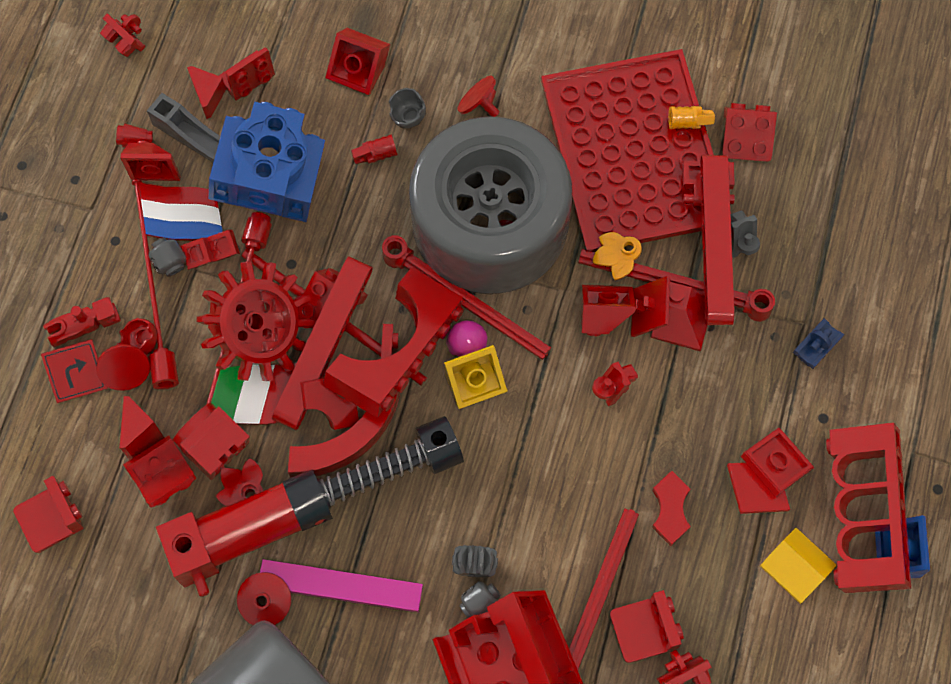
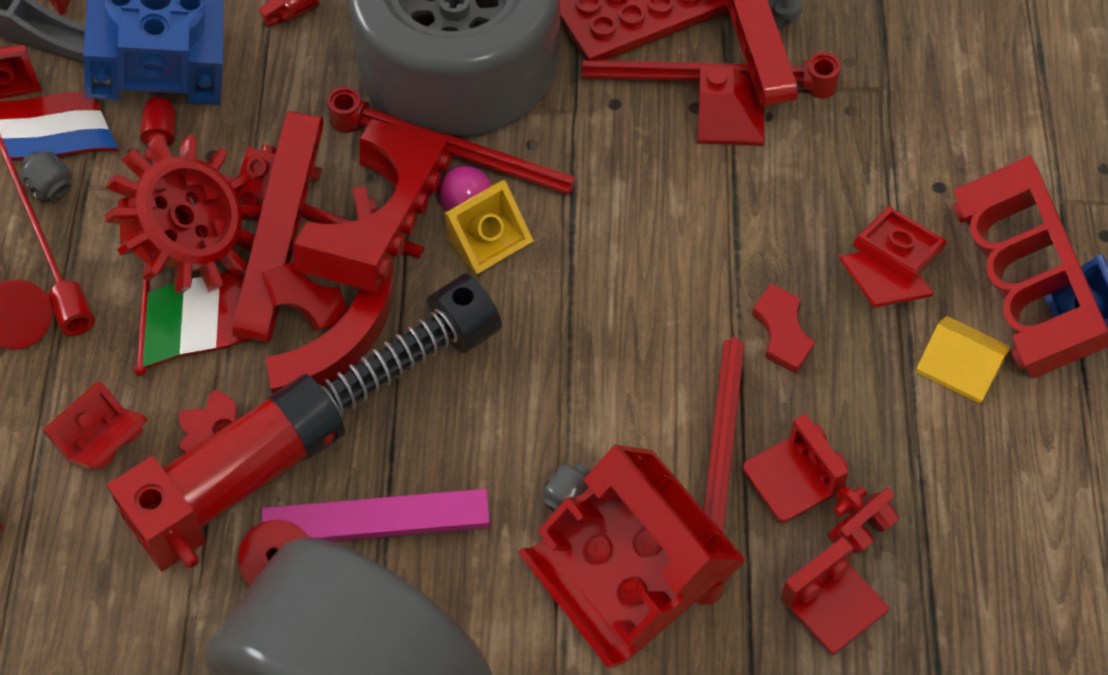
camera: 15 degrees left, 10 degrees down
red hair [117,318,157,355] -> none
red slope [119,396,164,460] -> none
red piece [173,402,250,481] -> none
red slope [181,230,240,270] -> none
dark grey gear [452,545,498,578] -> none
red slope [581,285,636,336] -> none
red hips [592,361,638,406] -> none
light orange plate [593,232,642,280] -> none
red piece [631,275,670,337] -> none
dark blue hips [793,318,844,369] -> none

